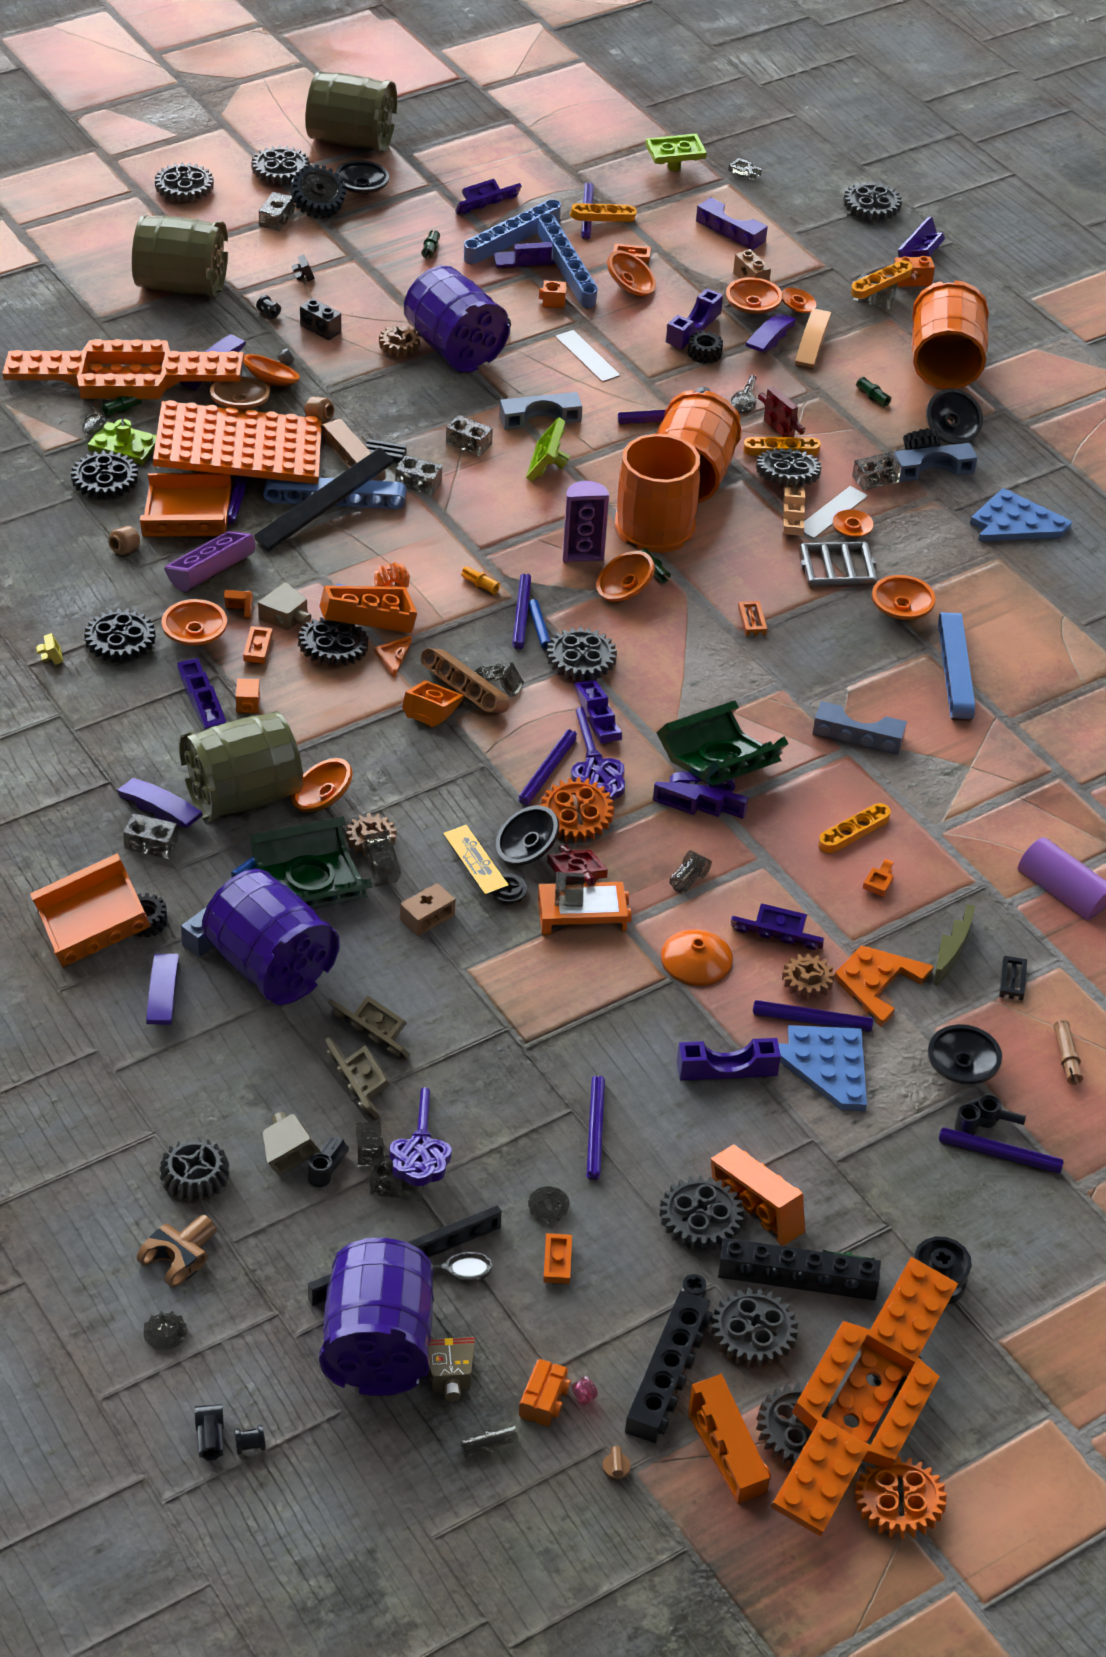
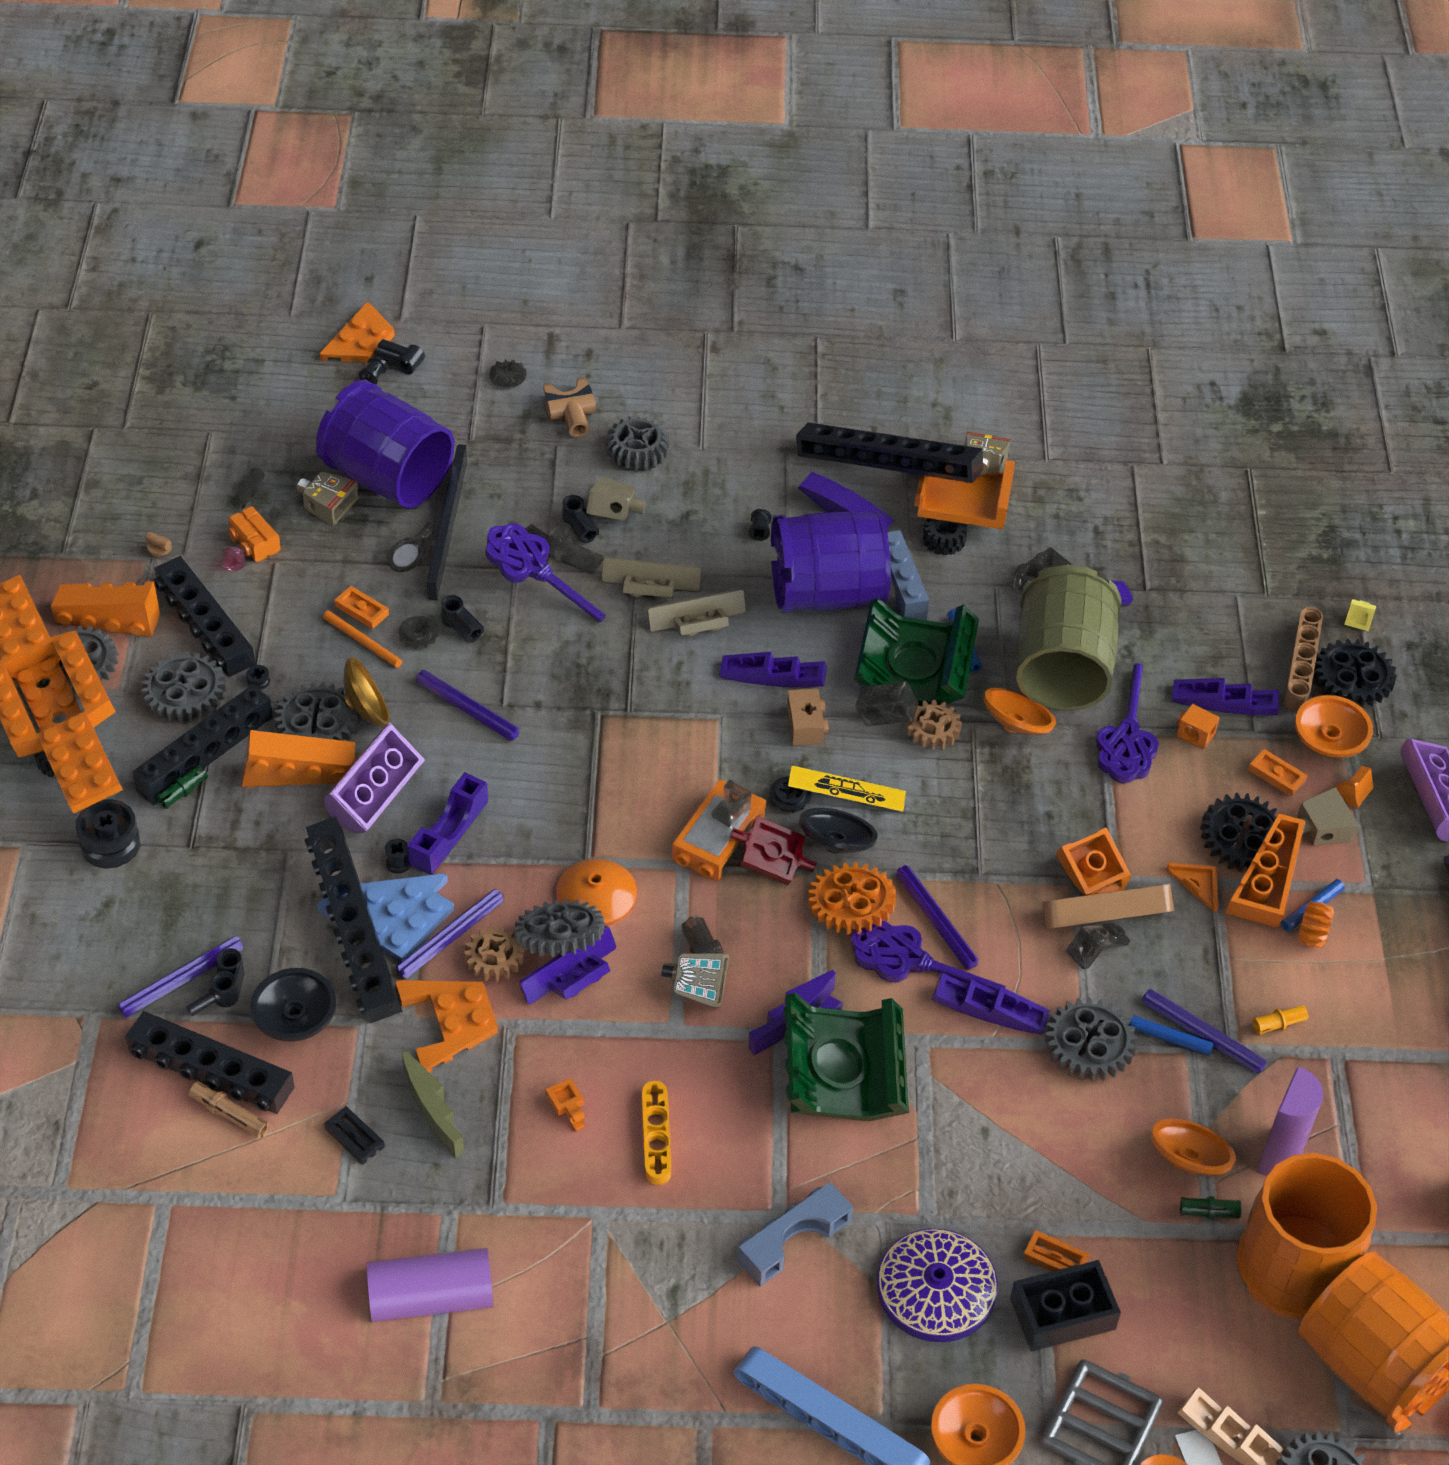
camera: 125 degrees right, 5 degrees up
none -> black brick [125,1011,295,1114]
none -> black brick [304,816,403,1023]
none -> orange wing [319,302,395,363]
none -> orange bar [323,610,402,668]
none -> medium lavender brick [324,723,425,833]
none -> pearl gold dish [343,657,391,728]
none -> black bush [385,838,410,874]
none -> black piece [441,595,484,643]
none -> dark grey gear [514,899,605,957]
none -> torso [661,953,730,1007]
none -> dark purple slope [719,652,827,687]
none -> black bush [748,509,772,541]
none -> black brick [796,422,983,483]
none -> dark purple dish [877,1229,998,1342]
none -> dark tan torso [964,431,1011,475]
none -> black brick [1010,1260,1121,1352]
none -> dark purple piece [1096,663,1159,784]
none -> medium nougat beam [1283,607,1323,713]

